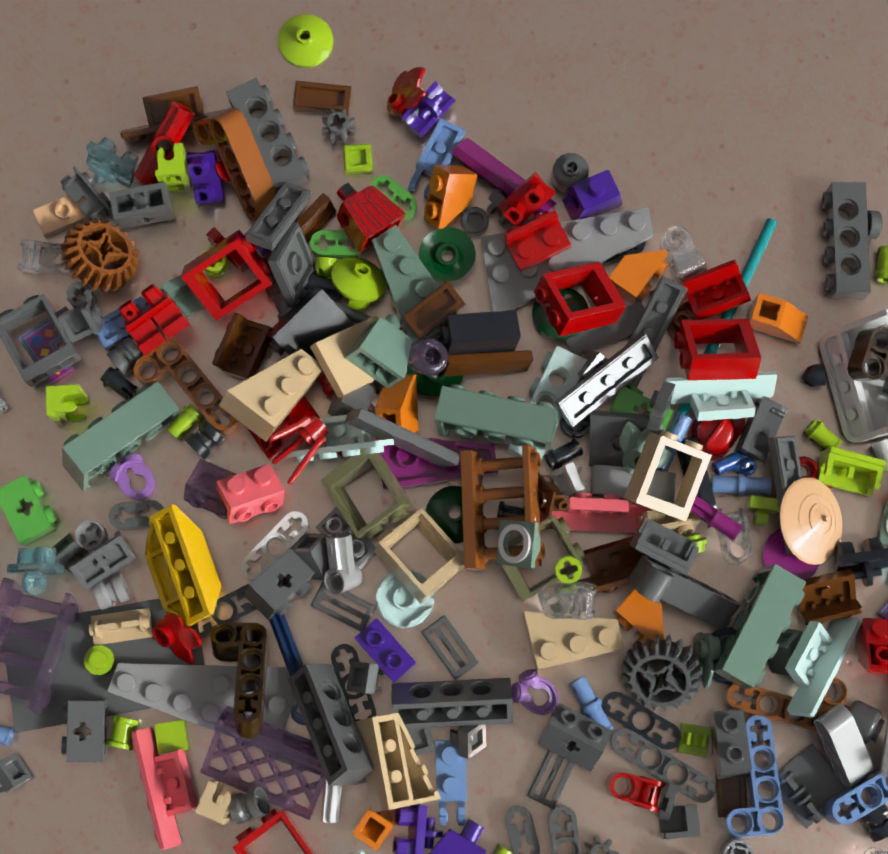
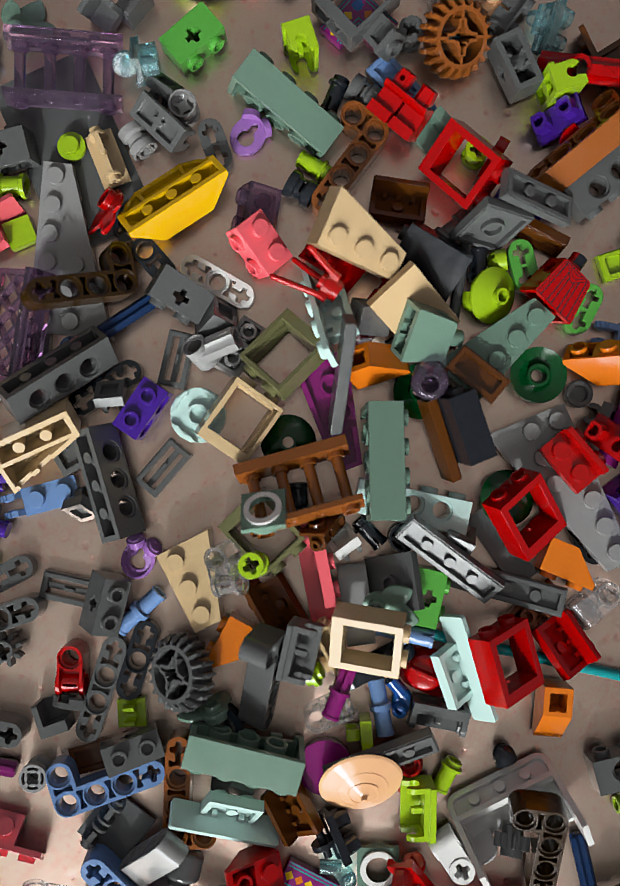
camera: 85 degrees right, 10 degrees up
dark grey plate [647,381,676,432] -> none

